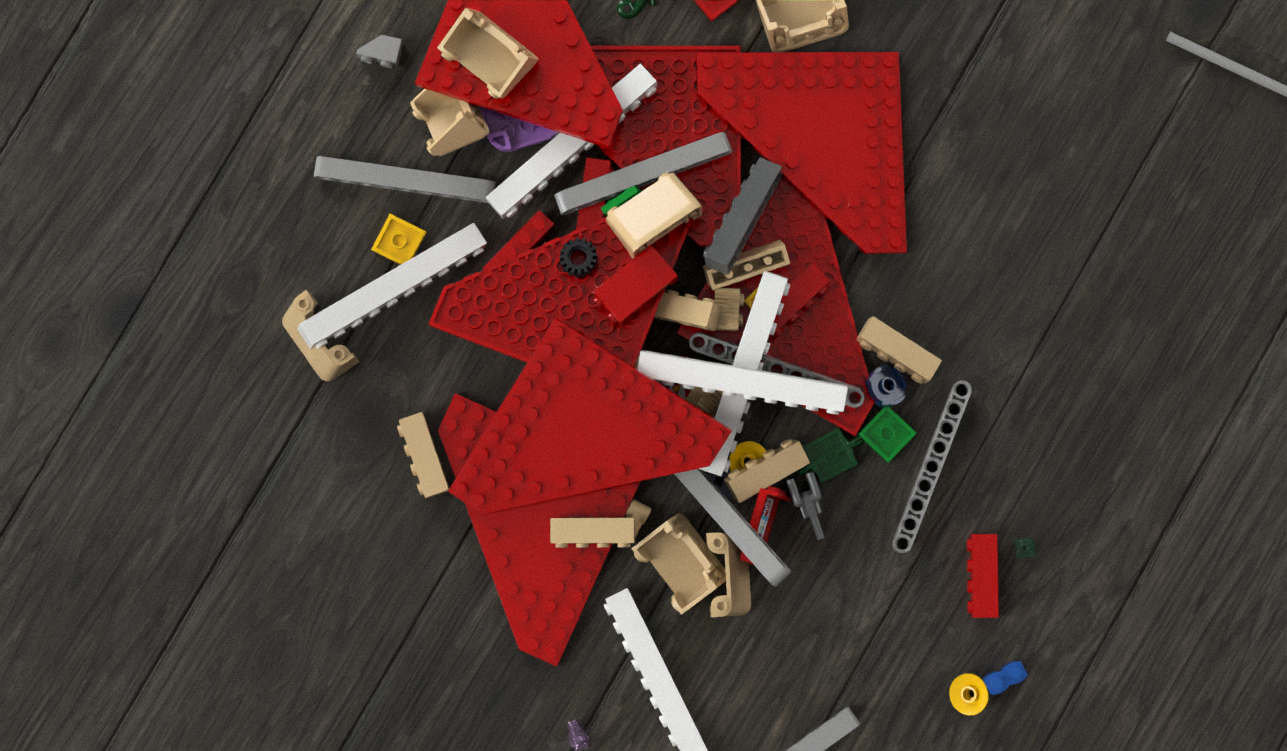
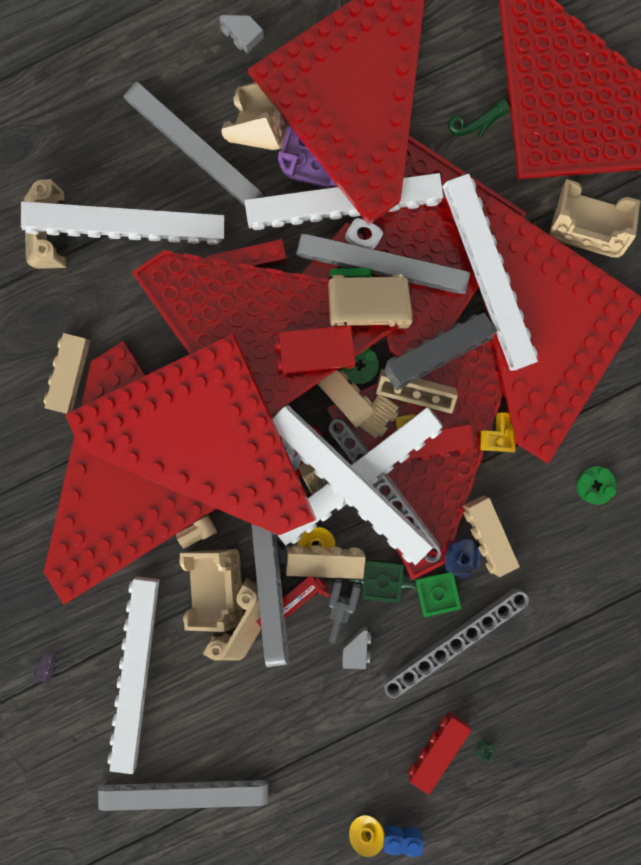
camera: 30 degrees right, 5 degrees up
yellow plate [371,214,427,265] -> none
tan windscreen [437,8,539,99] -> none
tan brick [550,518,635,548] -> none
black tyre [560,238,598,278] -> none
none -> green plate [341,348,379,384]
none -> light grey slope [342,626,371,669]
none -> white piece [345,218,383,250]
none -> white brick [442,174,538,371]
none -> yellow plate [481,413,515,452]
none -> green plate [576,466,616,505]

